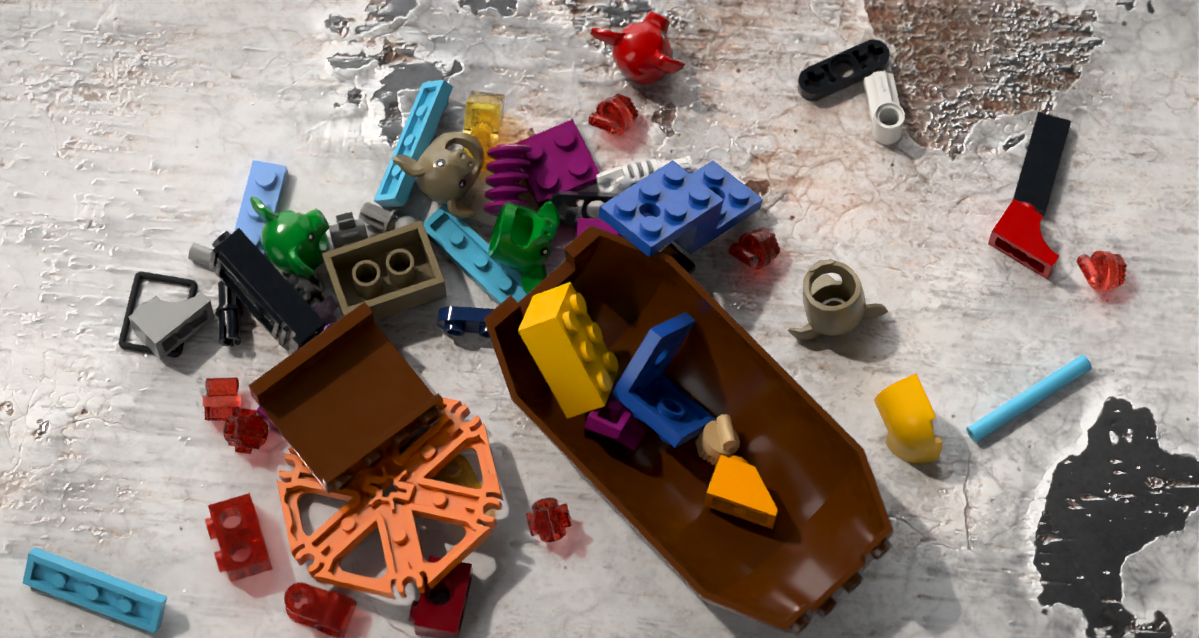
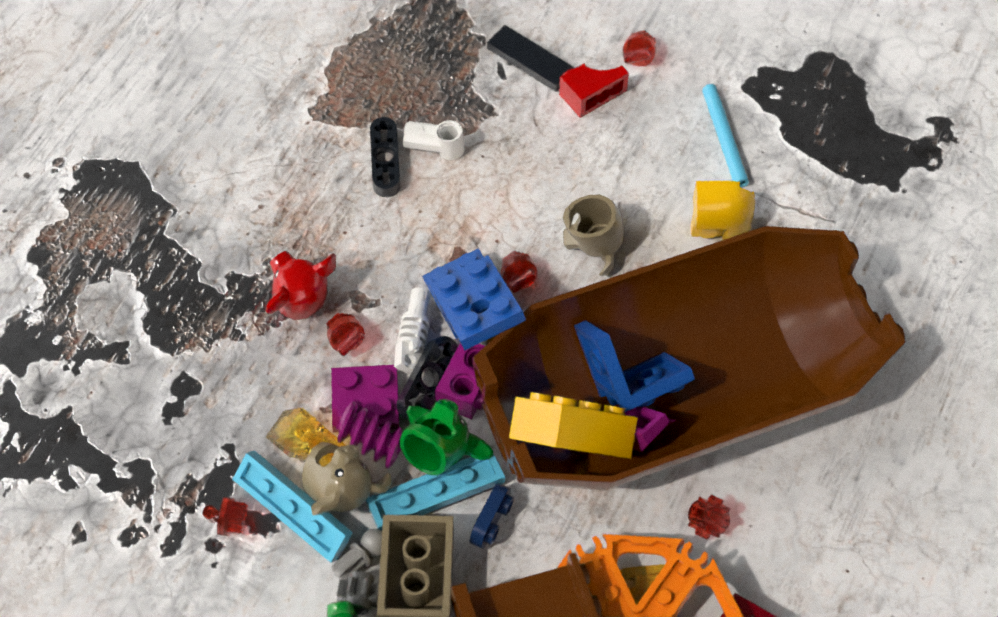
camera: 70 degrees left, 10 degrees down
tan piece [696,414,740,465] -> none
light orange slope [704,455,778,529] -> none
none -> clear red piece [202,497,248,537]

